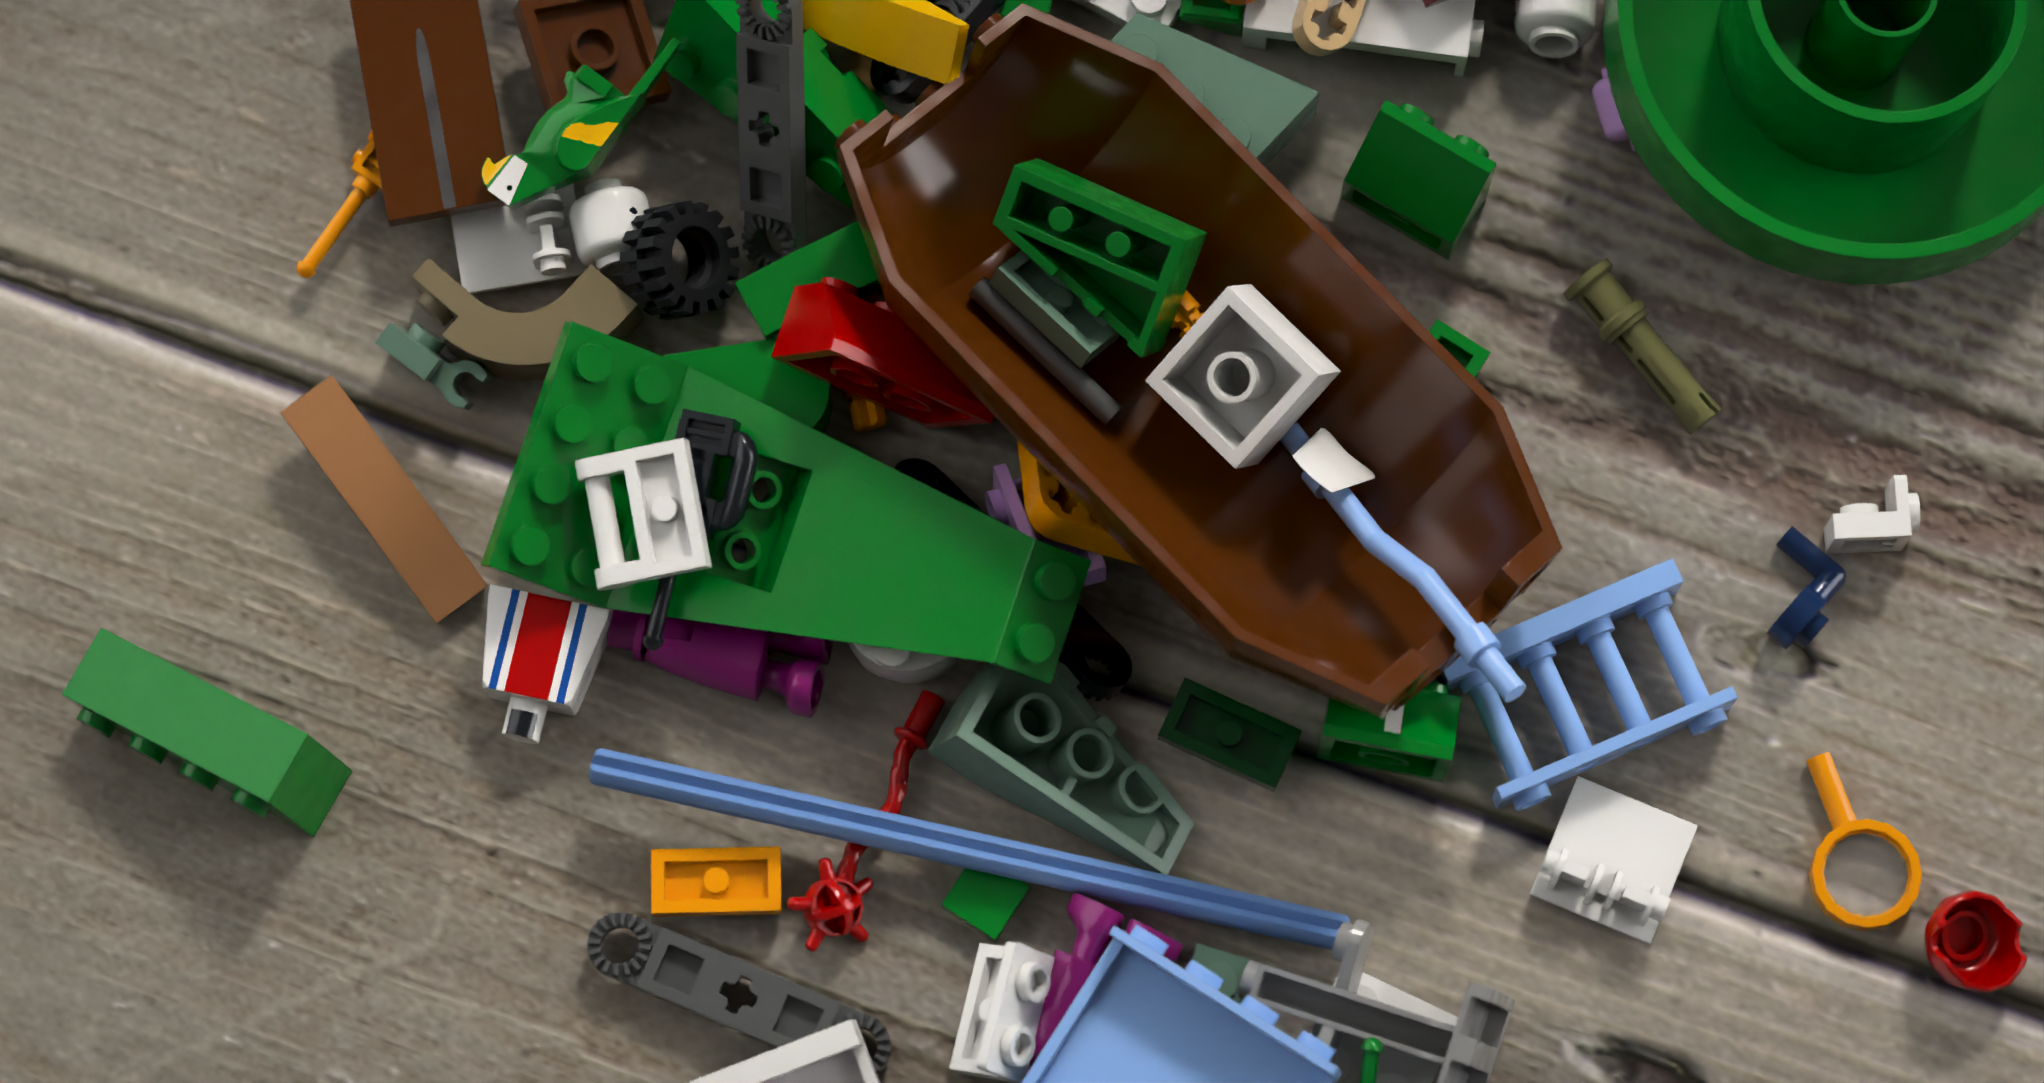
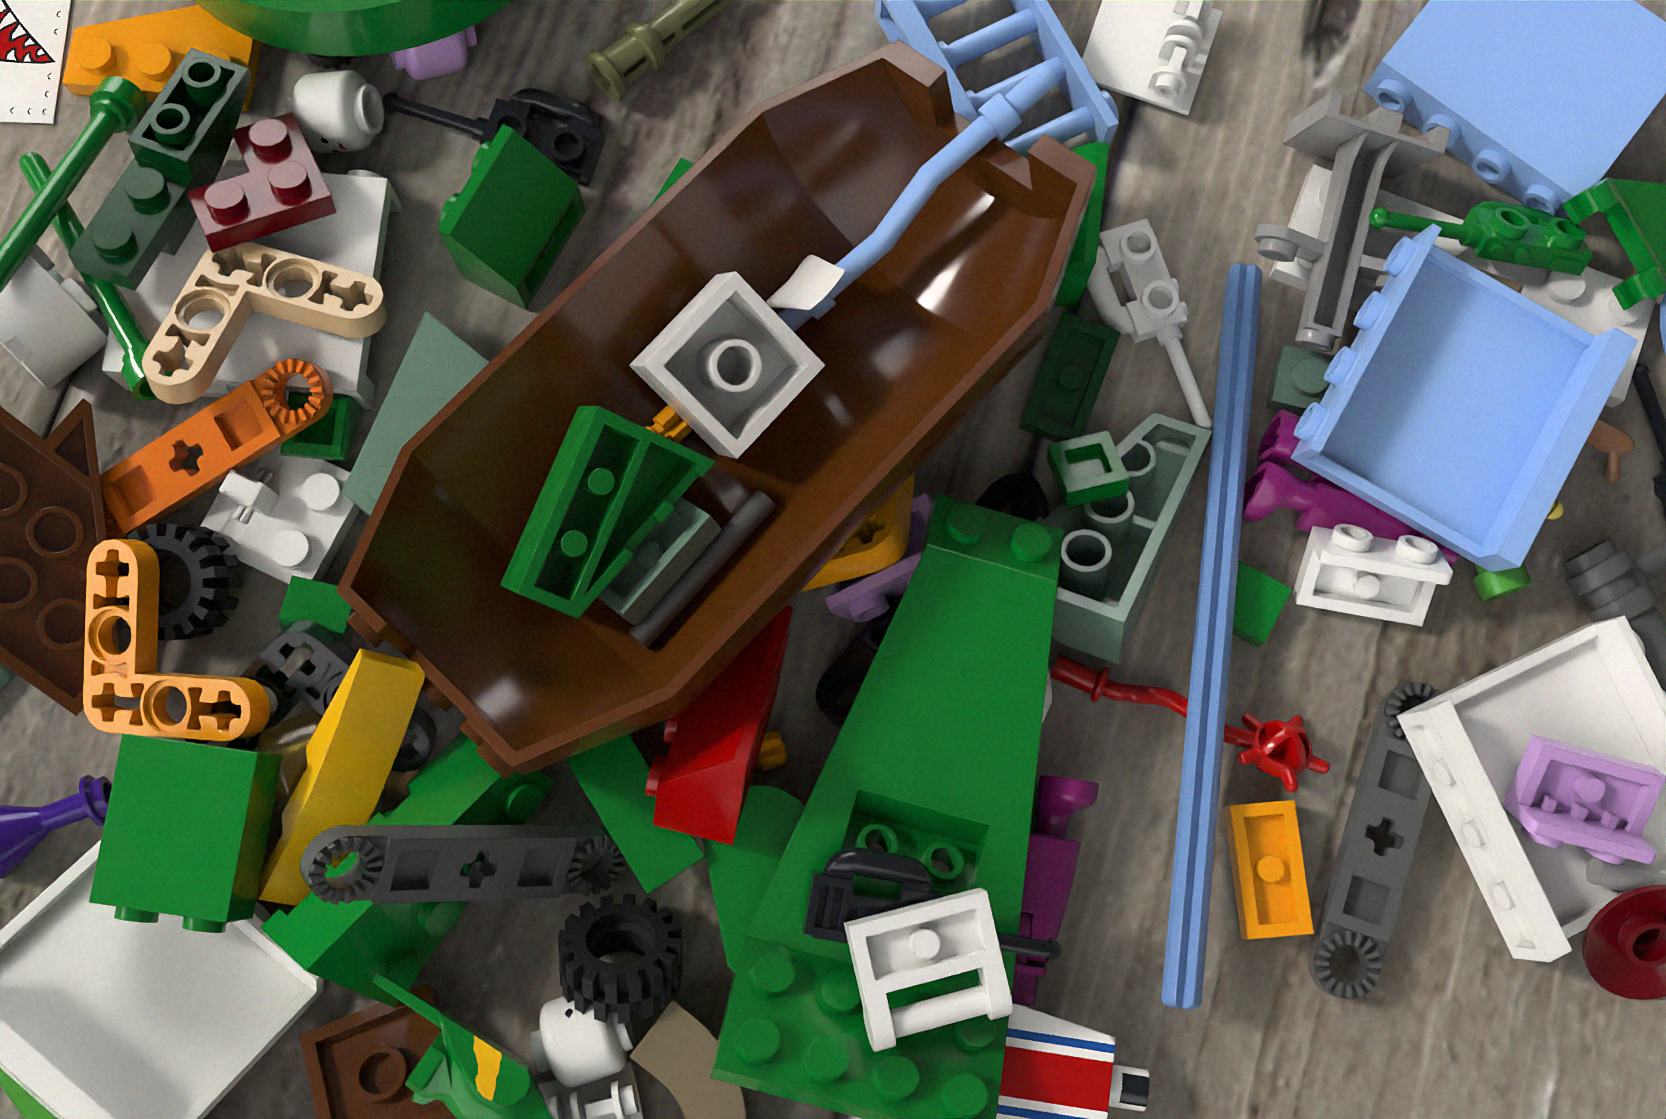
camera: 100 degrees left, 0 degrees up
none -> black piece [382,88,605,186]
none -> green tile [1047,430,1129,508]
none -> white piece [1086,218,1214,431]

